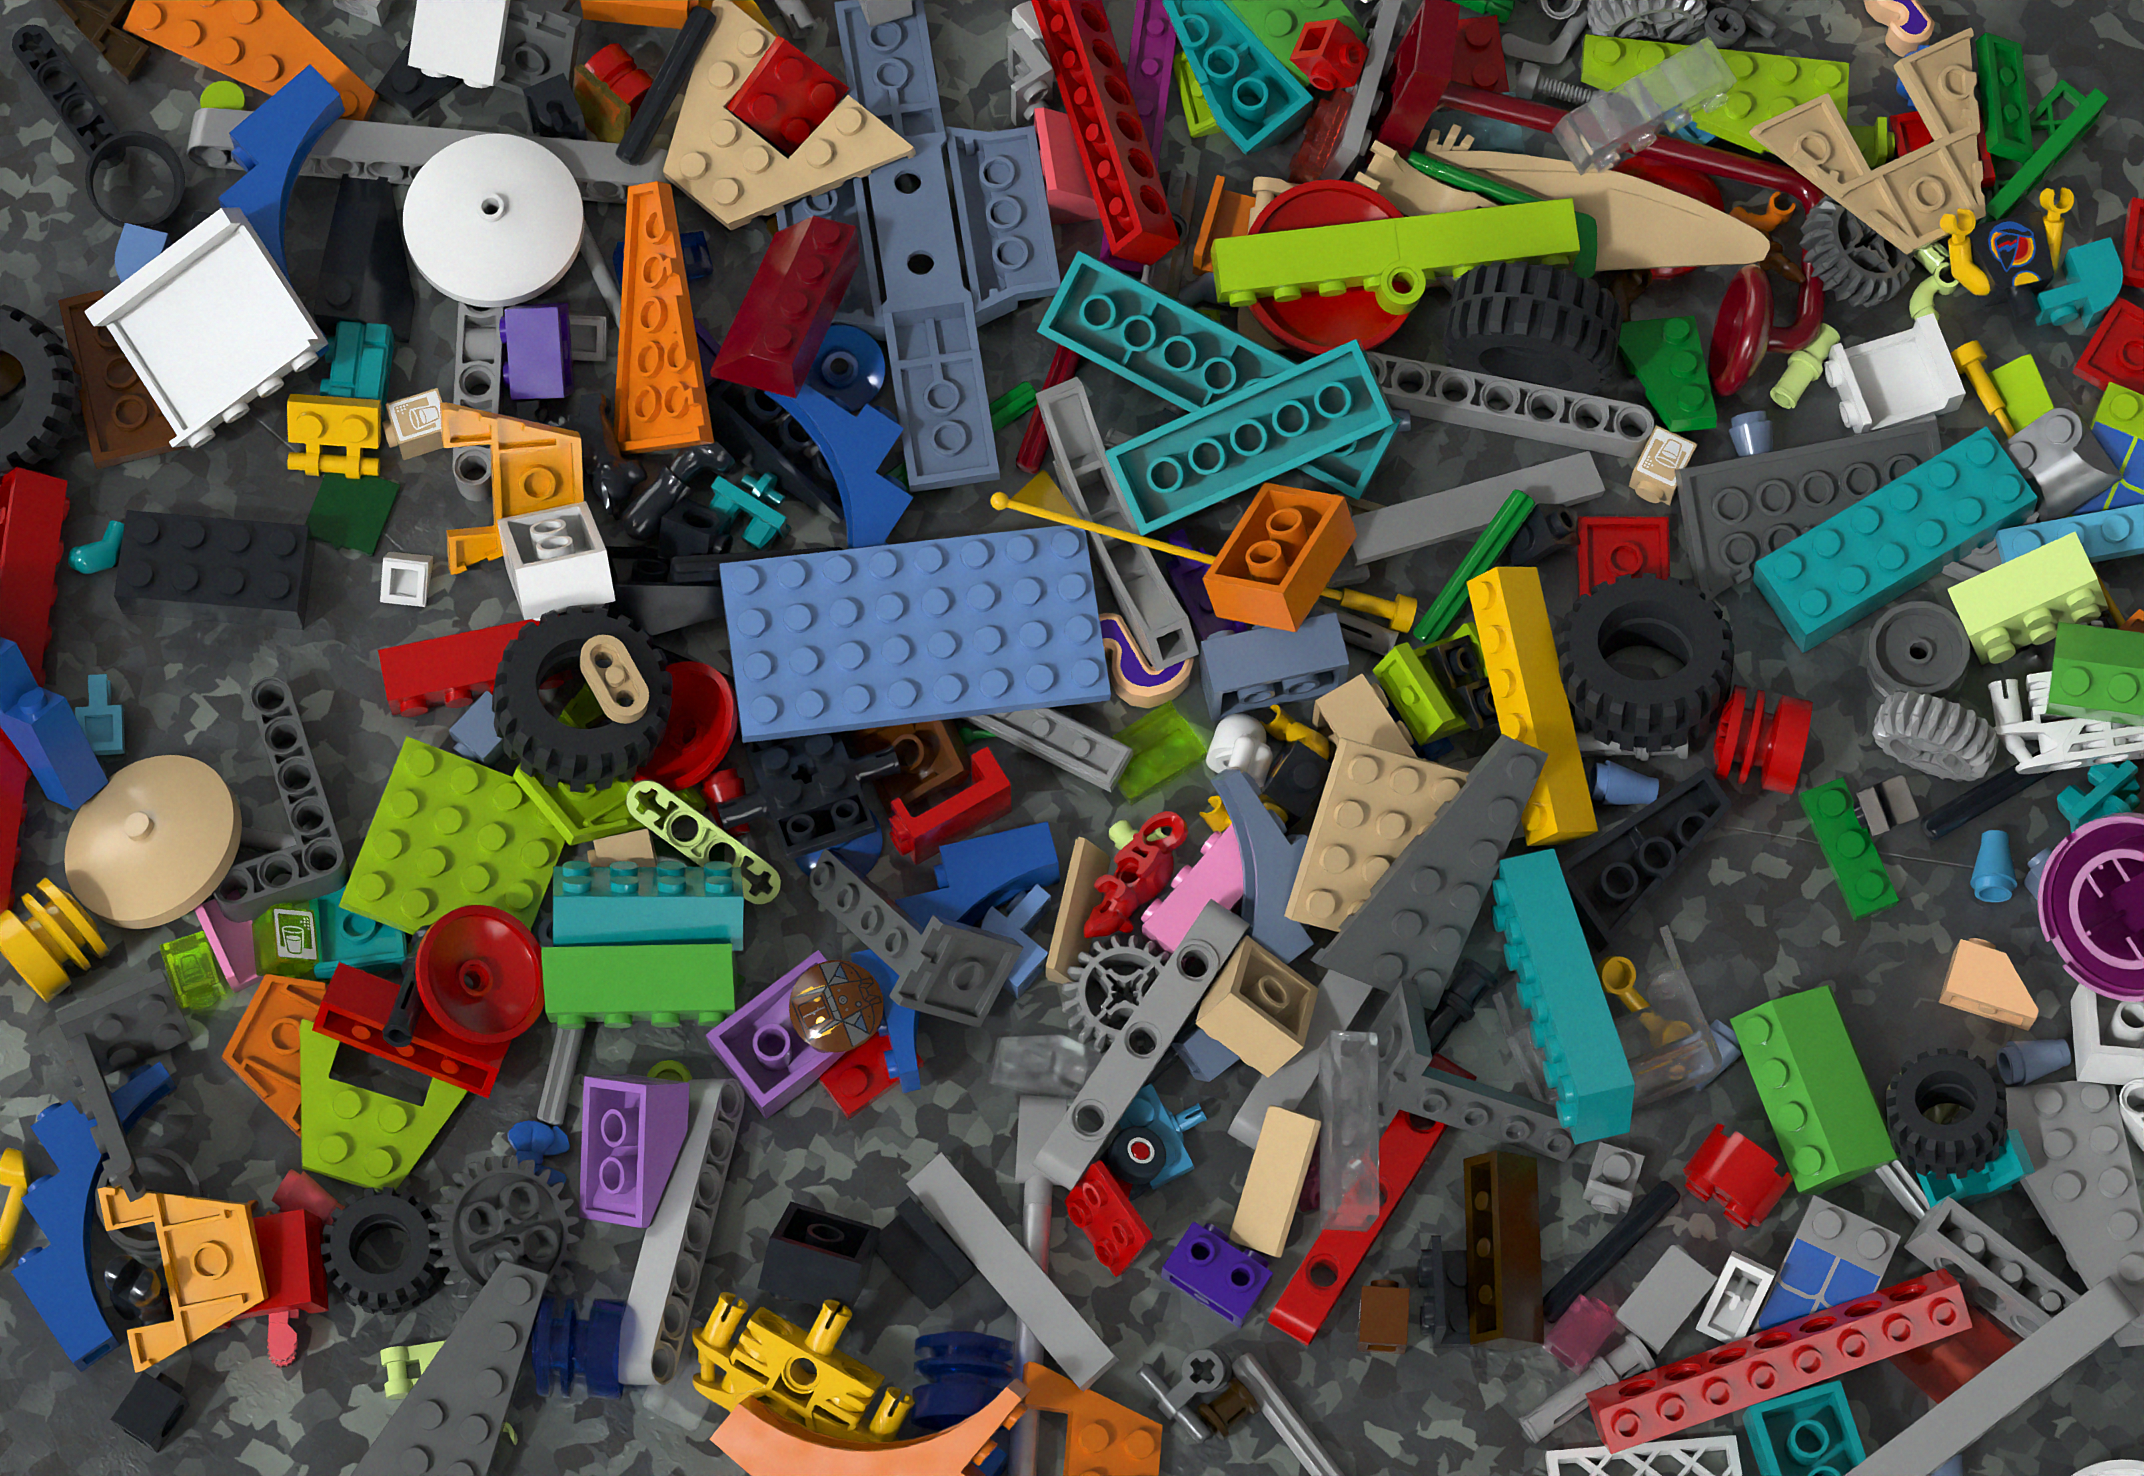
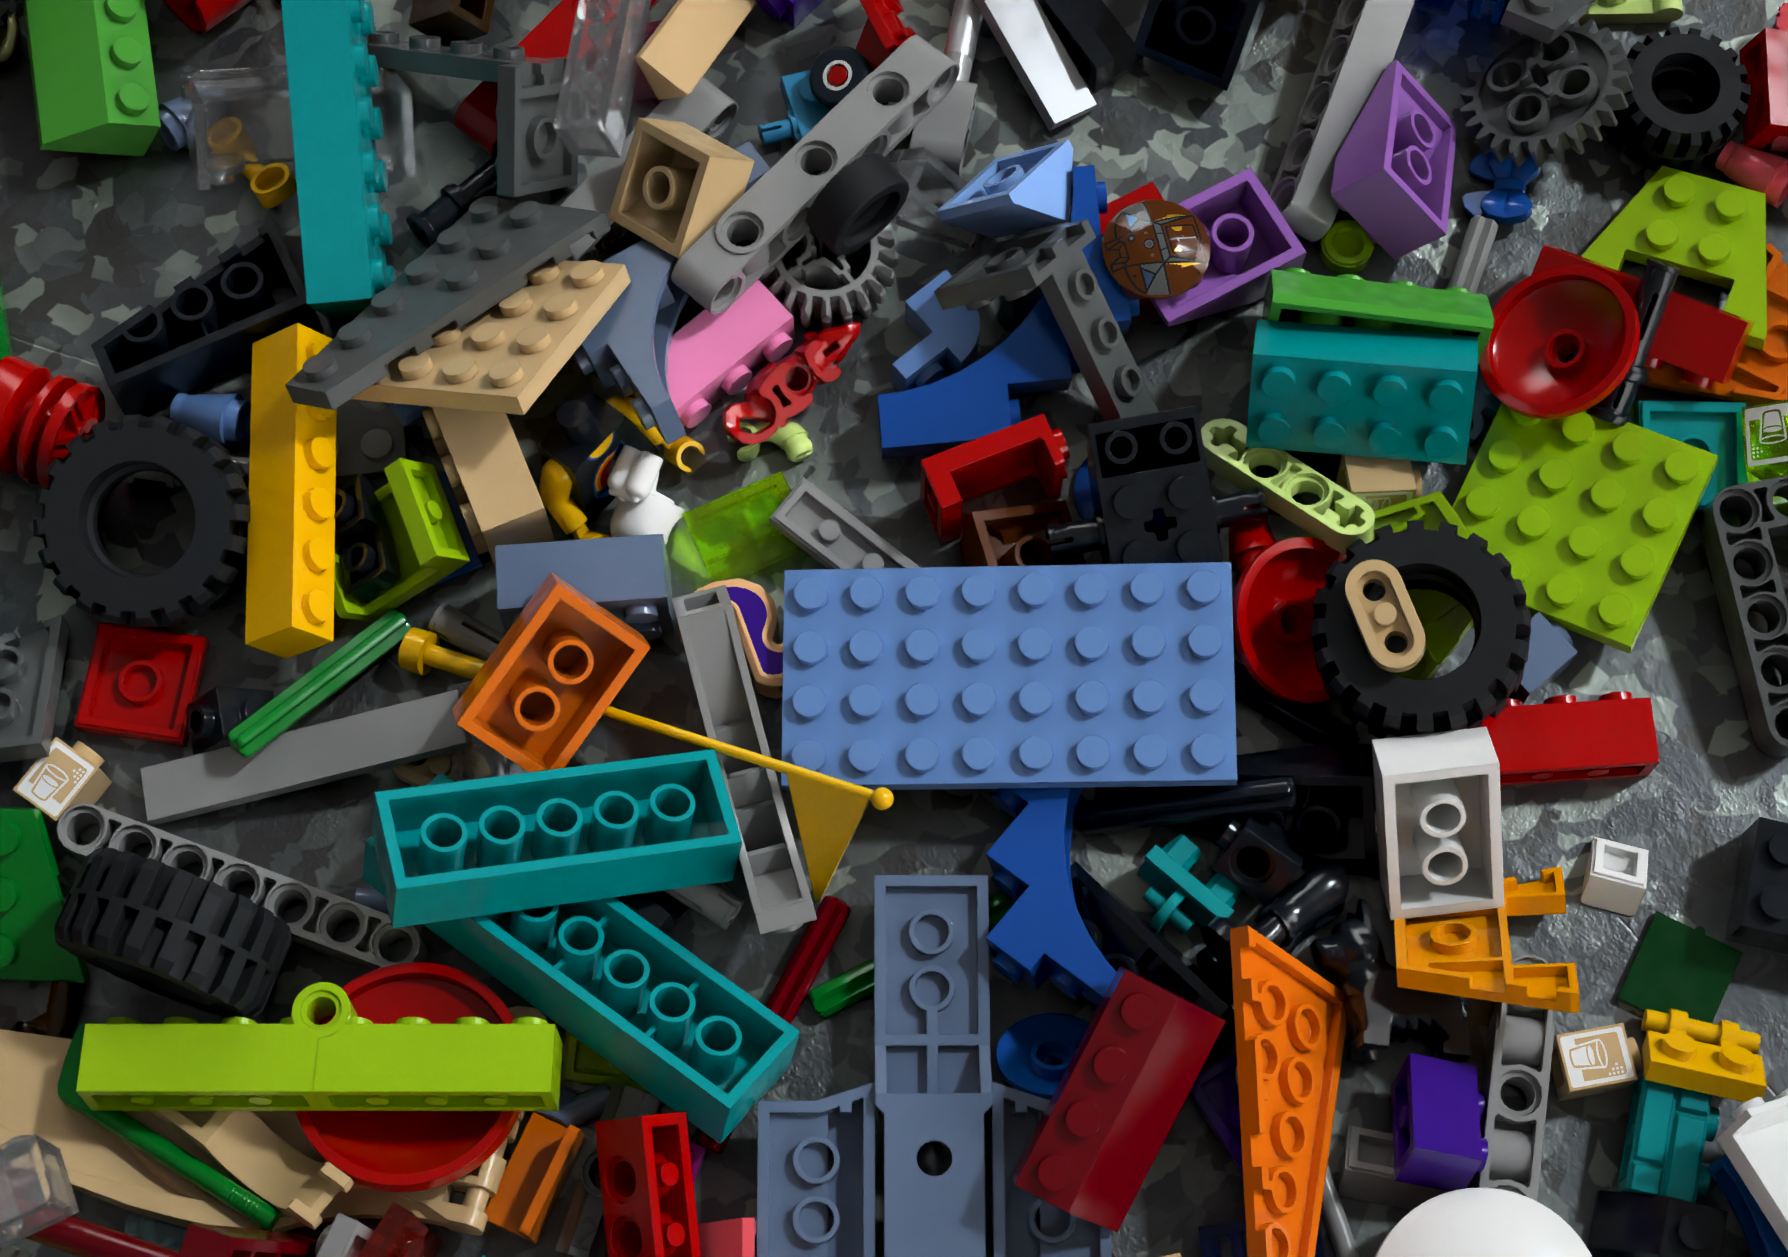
camera: 170 degrees left, 0 degrees up
tan slope [1046,837,1110,984] -> none
dark purple hinge [1165,529,1248,642] -> none
none -> black tyre [806,153,910,255]
none -> light blue slope [936,139,1073,239]

